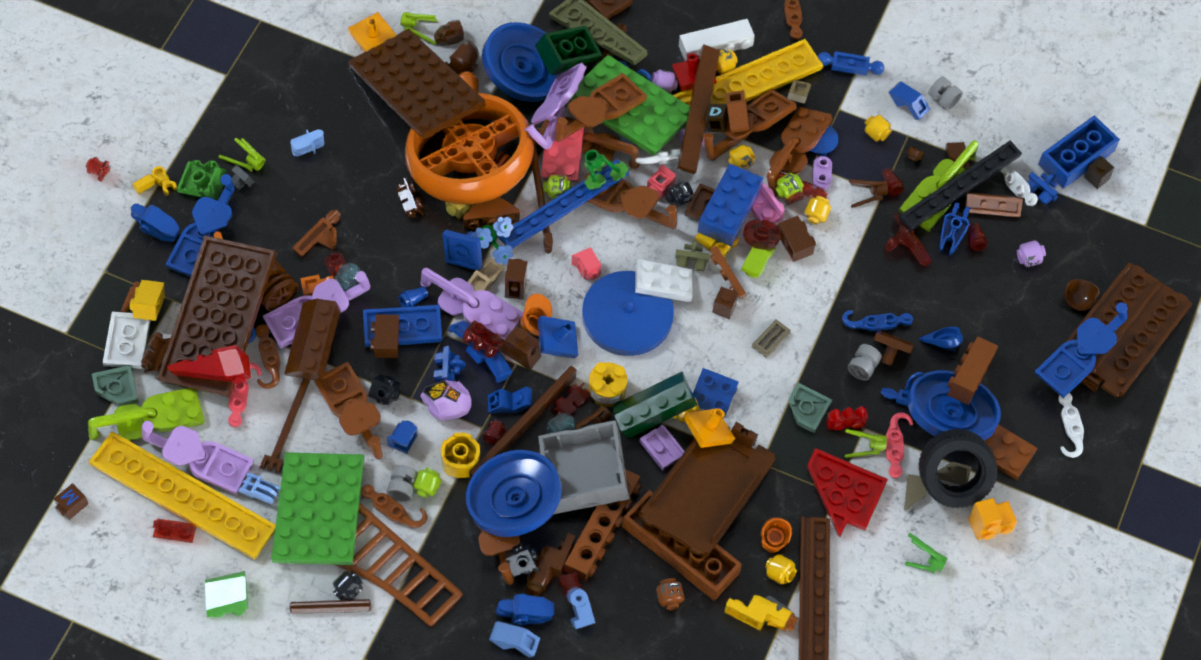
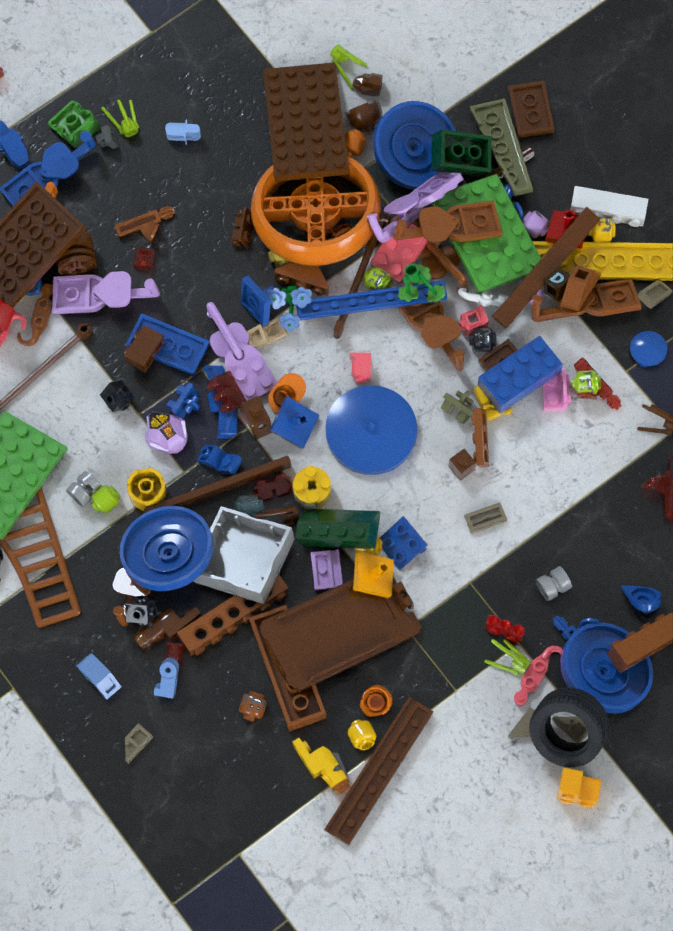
camera: 35 degrees right, 10 degrees up
yellow bar [132,166,177,196] -> none
reddish brown slope [284,298,341,382] -> none
orange plate [300,274,334,296] -> none
dark orange plate [314,362,383,460] -> none
clear light blue head [334,263,361,292] -> none
light orange tile [348,12,397,52] -> none
dark orange piece [361,485,427,528] -> none
blue window [387,420,418,454] -> none
blue cone [398,287,428,307] -> none
clear red brick [482,420,506,445] -> none
blue hinge [495,594,554,625] -> none
reddish brown brick [505,259,528,300] -> none
white plate [635,259,692,302] -> none
yellow head [727,145,756,170] -> none
lime slope [741,241,776,278] -> none
clear red tile [743,219,780,249] -> none
dark orange plate [766,107,833,197] -> none
reddish brown brick [776,216,816,262] -> none
sand green plate [789,383,832,433] -> none
yellow head [804,196,832,225] -> none
red wing [807,448,888,537] -> none
lavender plate [812,156,832,191] -> none
blue piece [842,310,913,331] -> none
reddish brown tile [874,331,915,365] -> none
bright green plant [905,533,948,573] -> none
dark orange plate [985,425,1038,480] -> none

